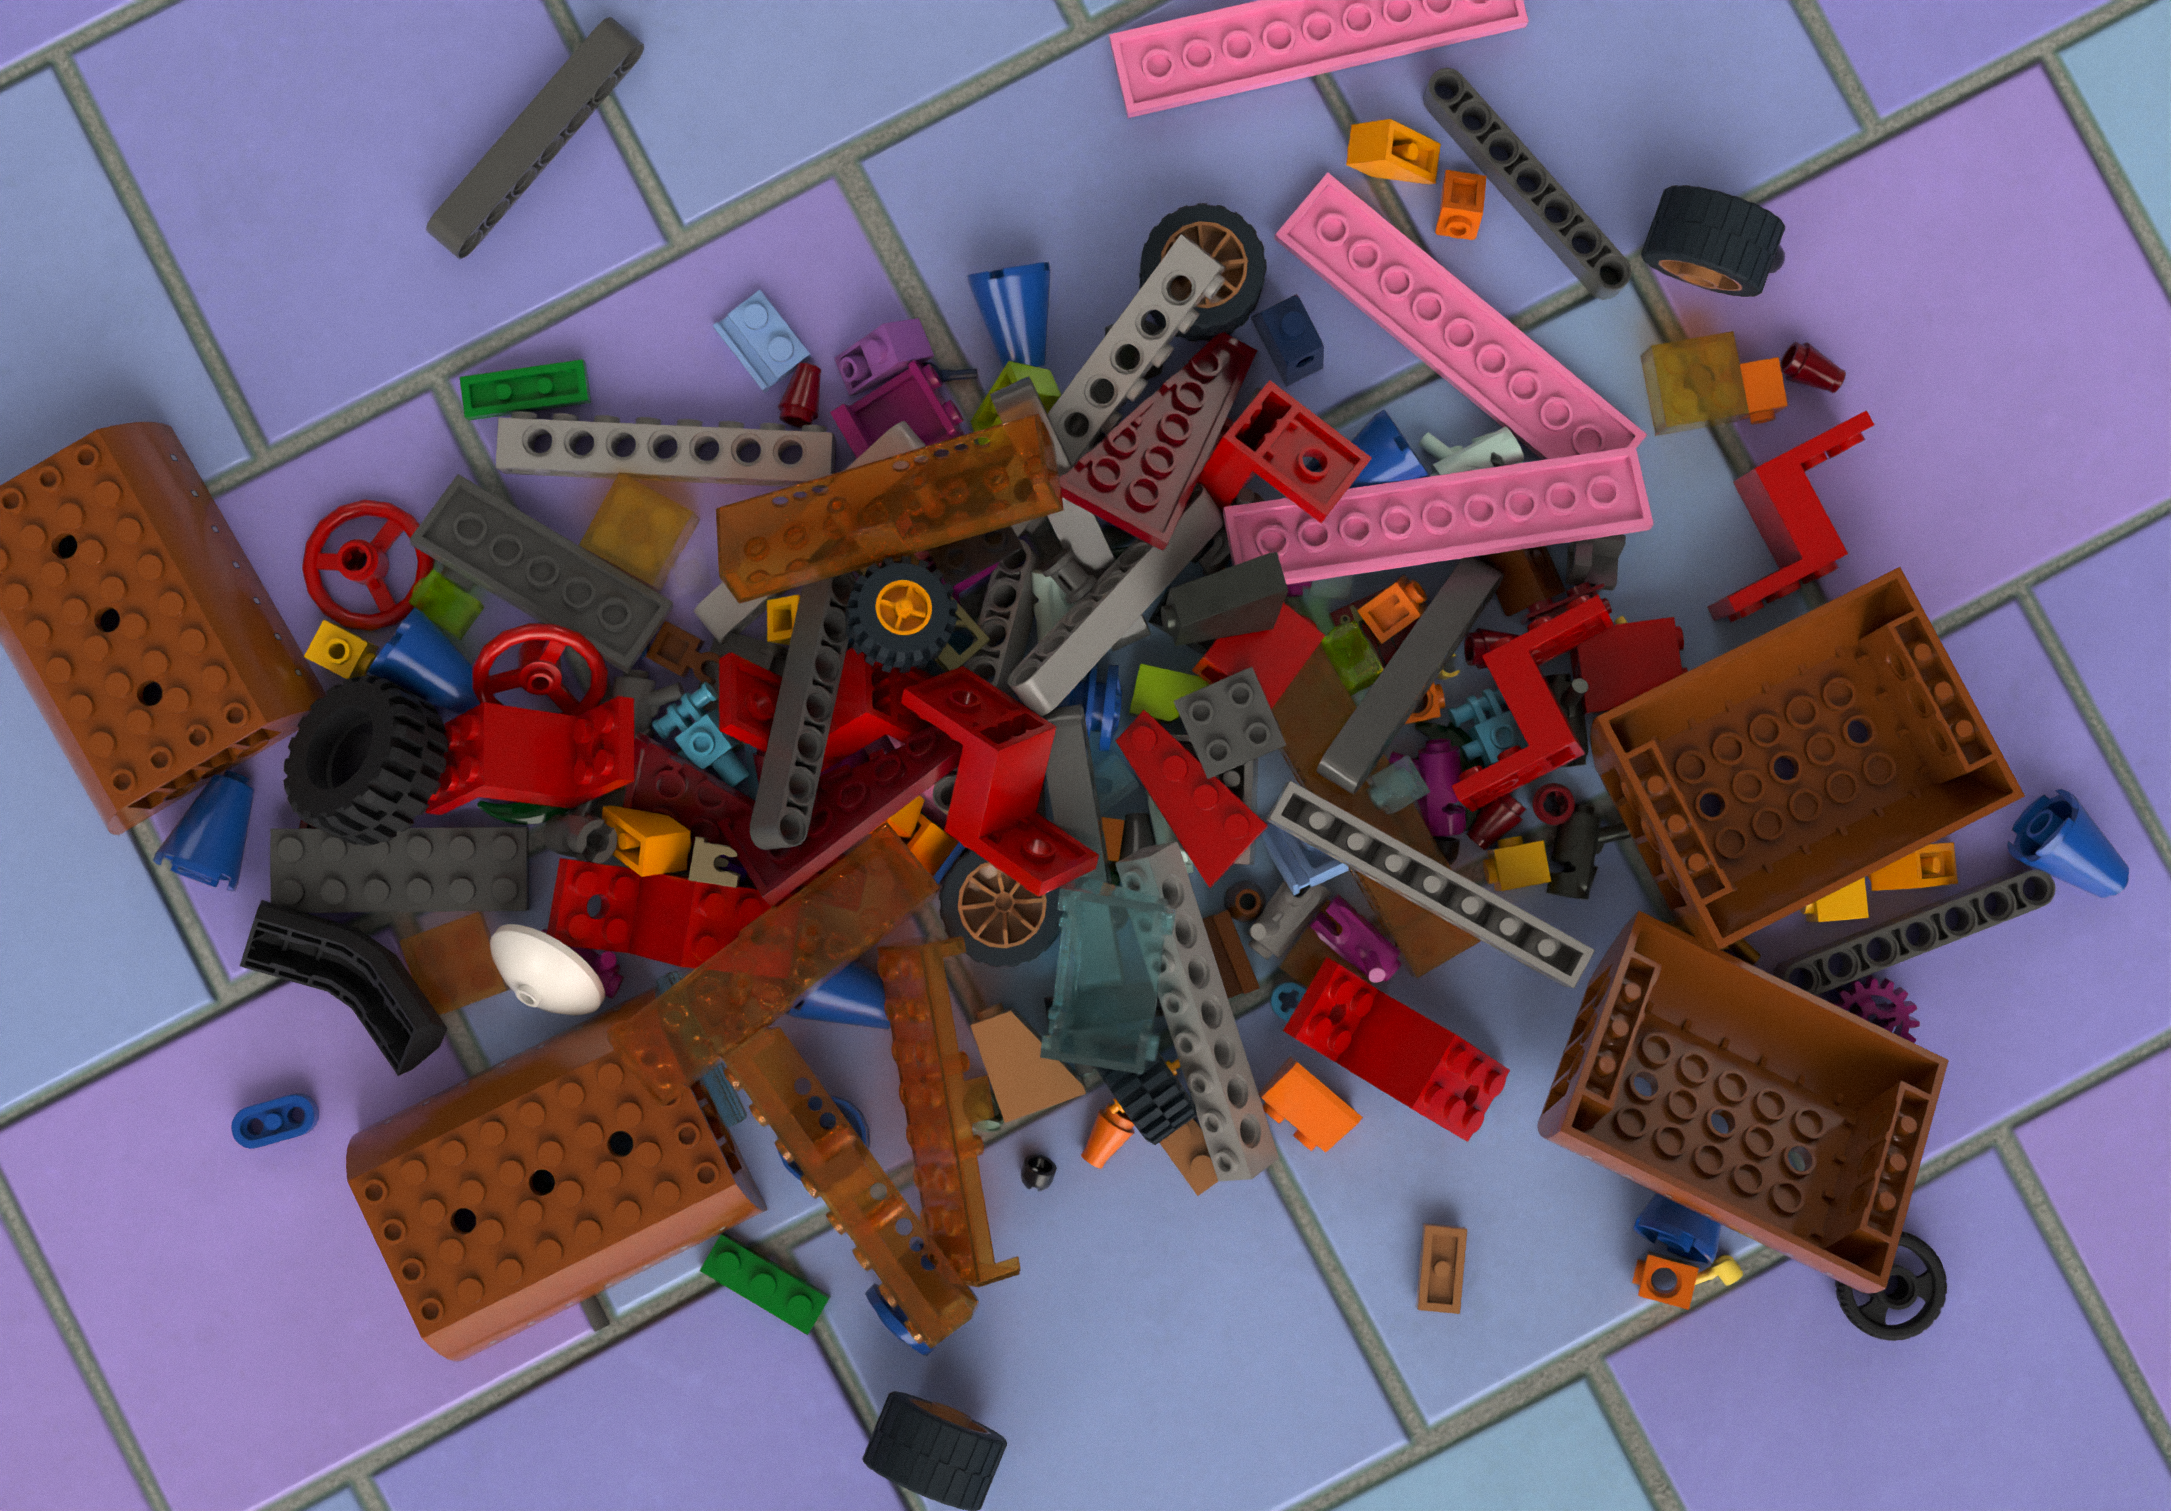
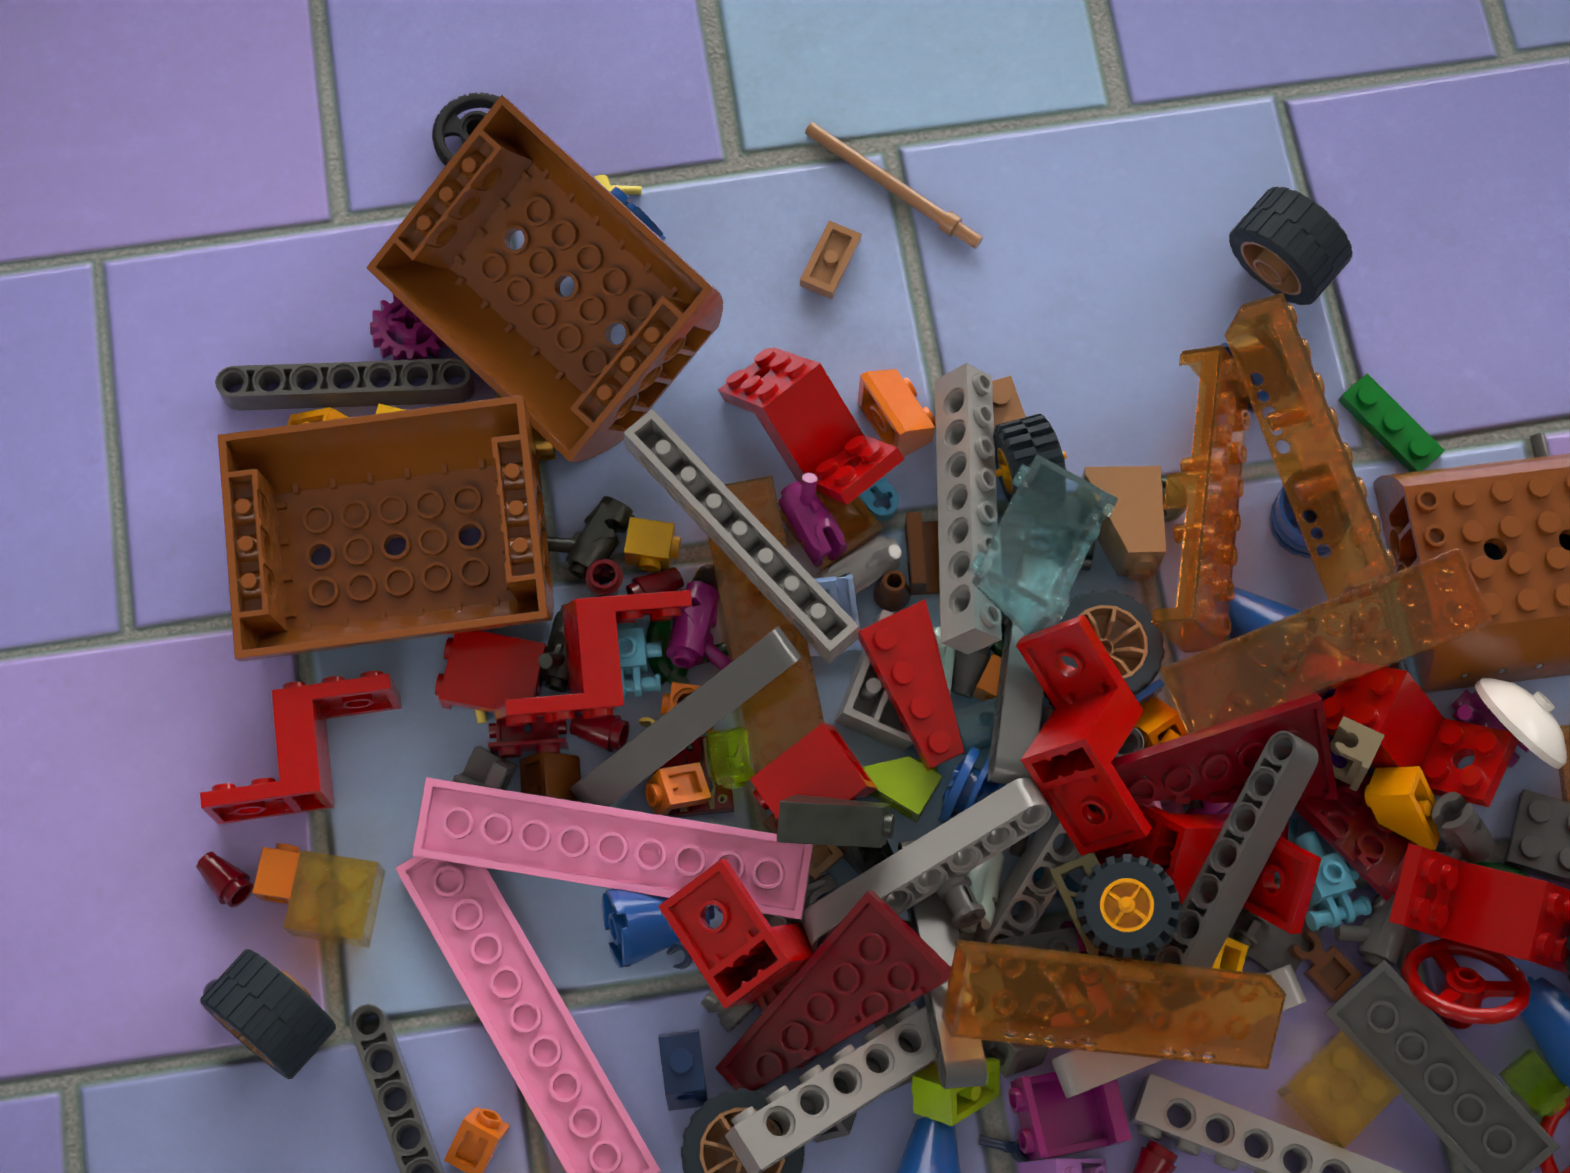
camera: 160 degrees left, 15 degrees down
black hinge [1021,1154,1057,1191] -> none
orange cone [1081,1103,1135,1169] -> none
dark grey hinge [1174,667,1286,779] -> none
clear light blue brick [1366,755,1430,815] -> none
light aqua piece [1419,427,1524,477] -> none
orange brick [1632,1251,1699,1310] -> none
blue cone [2007,789,2129,898] -> none
none -> medium nougat bar [805,122,983,249]

